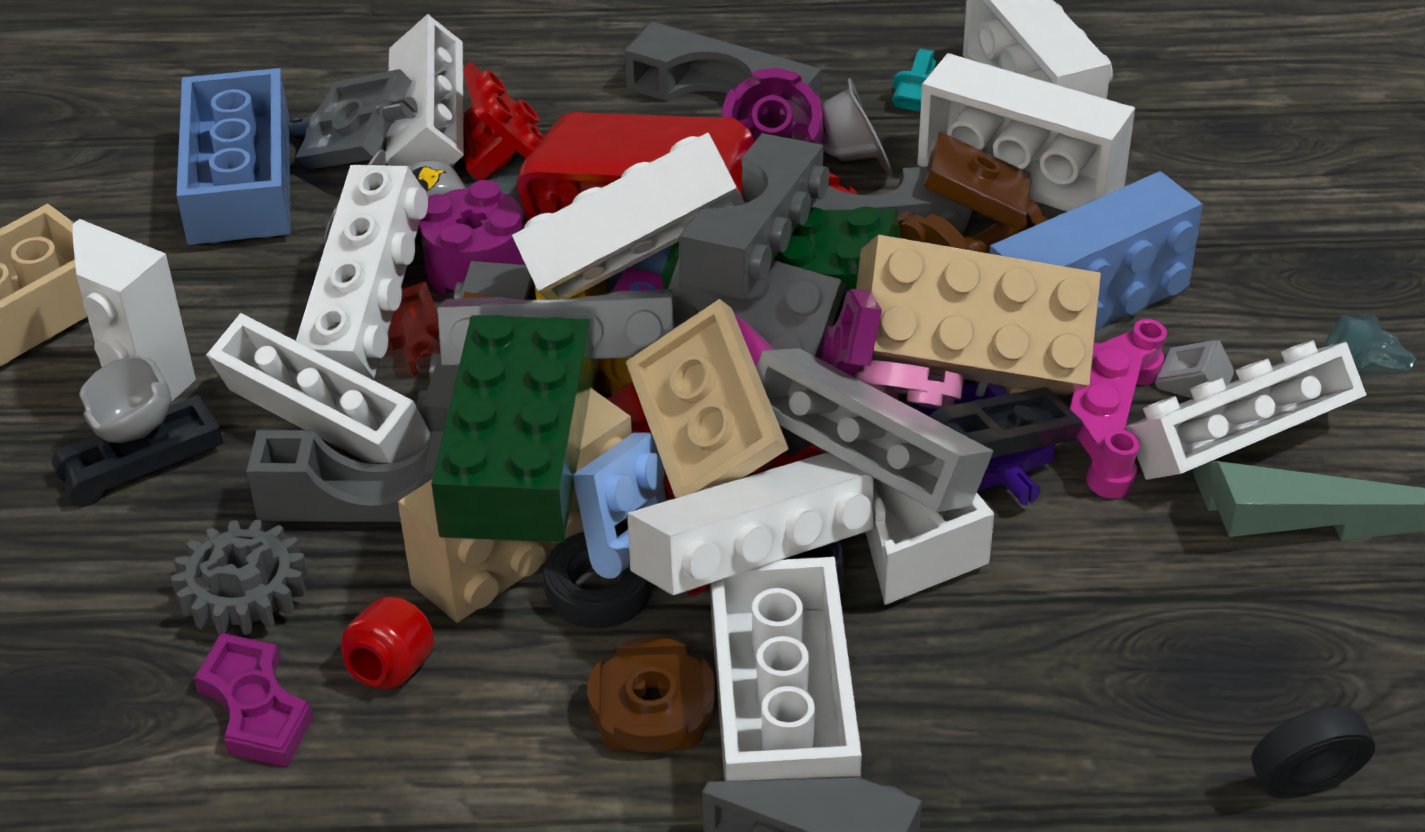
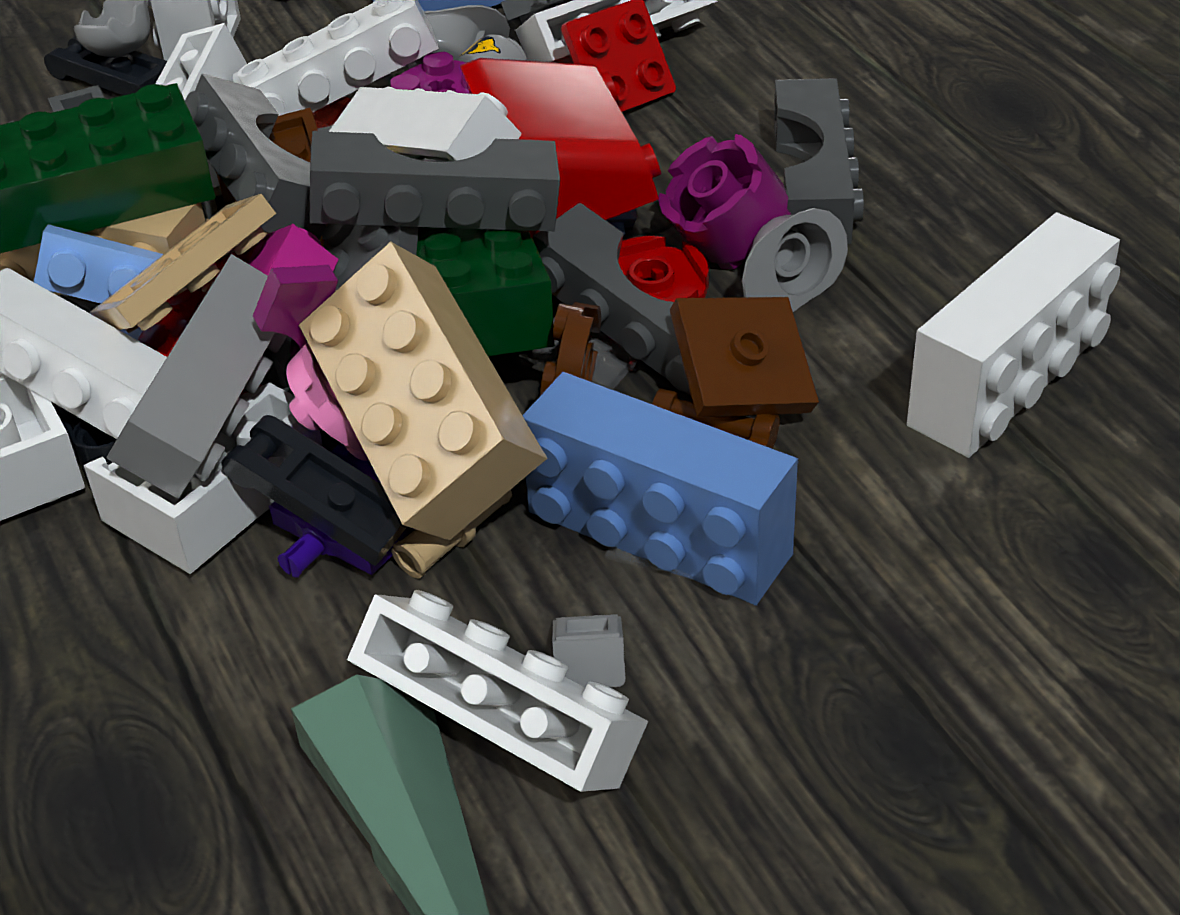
camera: 65 degrees right, 0 degrees up
teal piece [892,48,937,112] -> none
white brick [917,53,1135,212] -> none
dark pink plate [1069,319,1167,499] -> none
clear light blue piece [1325,313,1416,372] -> none

